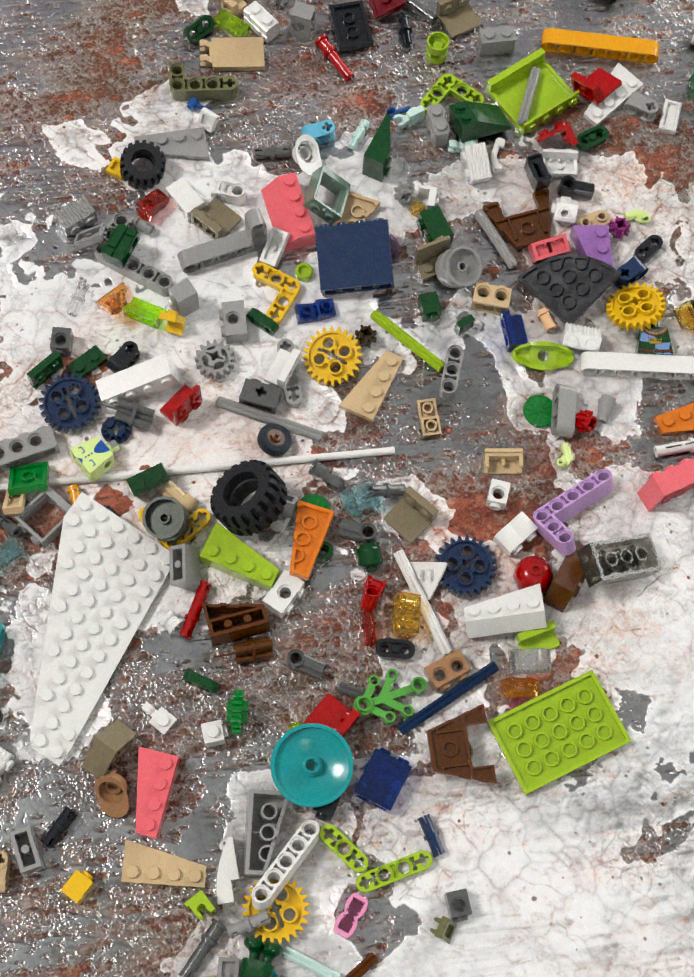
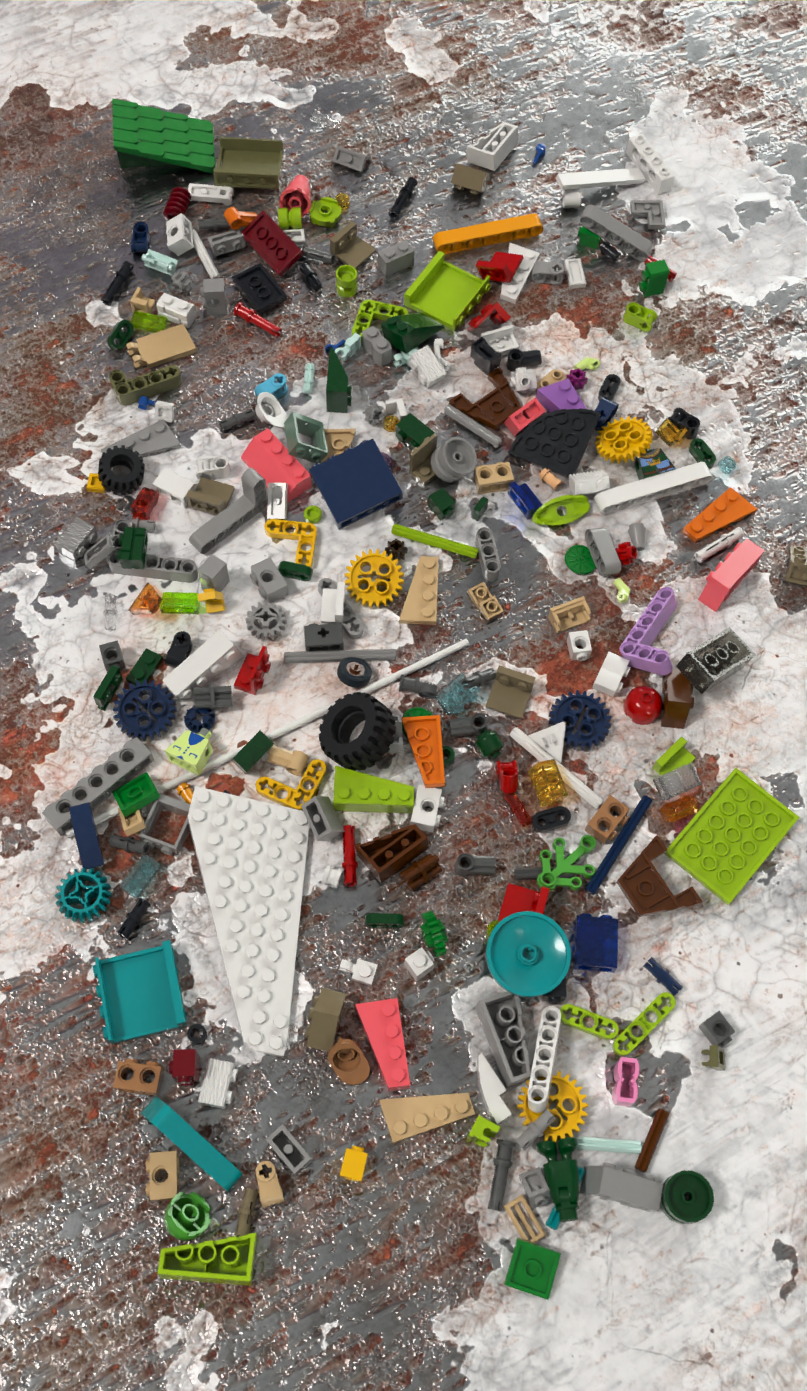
camera: 20 degrees left, 5 degrees down
black pin [41,806,76,849] -> none
pearl dark grey wheel [142,496,190,543] -> none
clear blue slope [294,298,336,324] -> none
white wedge [464,583,547,638] -> none
light grey axle [517,67,541,125] -> none
dark green plate [575,125,609,151] -> none

